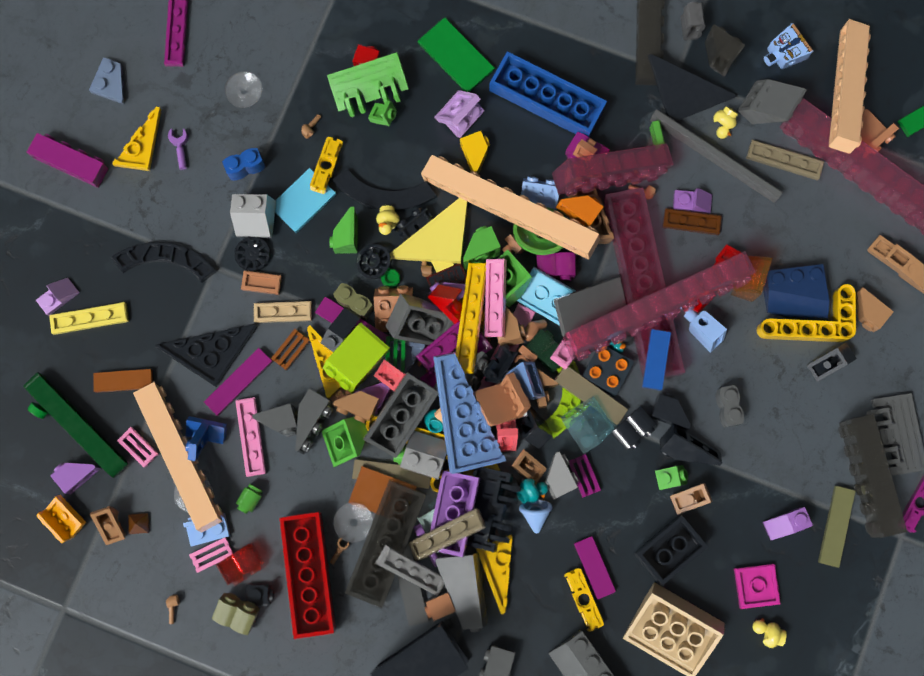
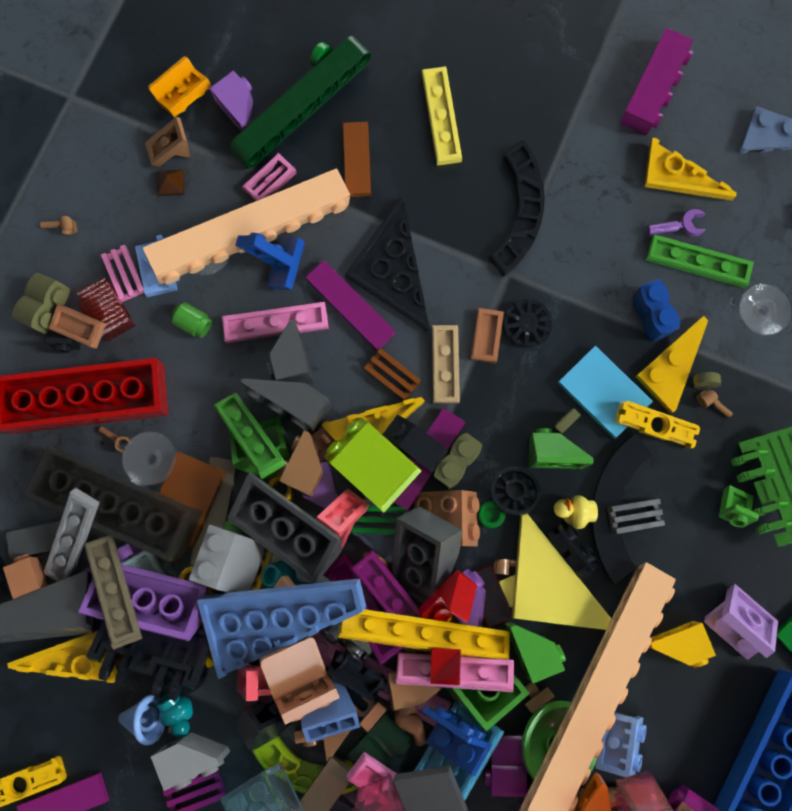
camera: 90 degrees right, 0 degrees up
lavender slope [36,278,80,316] -> none
light grey slope [230,194,276,238] -> none
medium nougat slope [511,449,547,484] -> none
none -> nougat tile [48,304,106,348]
none -> bright green tile [213,392,286,479]
none -> blue bracket [422,705,492,776]
none -> red slope [430,648,461,685]
none -> olive tile [551,409,581,434]
none -> dark grey tile [607,499,665,534]
none -> yellow wing [635,316,708,414]
none -> bright green tile [645,234,754,288]
none -> olive tile [693,372,721,389]

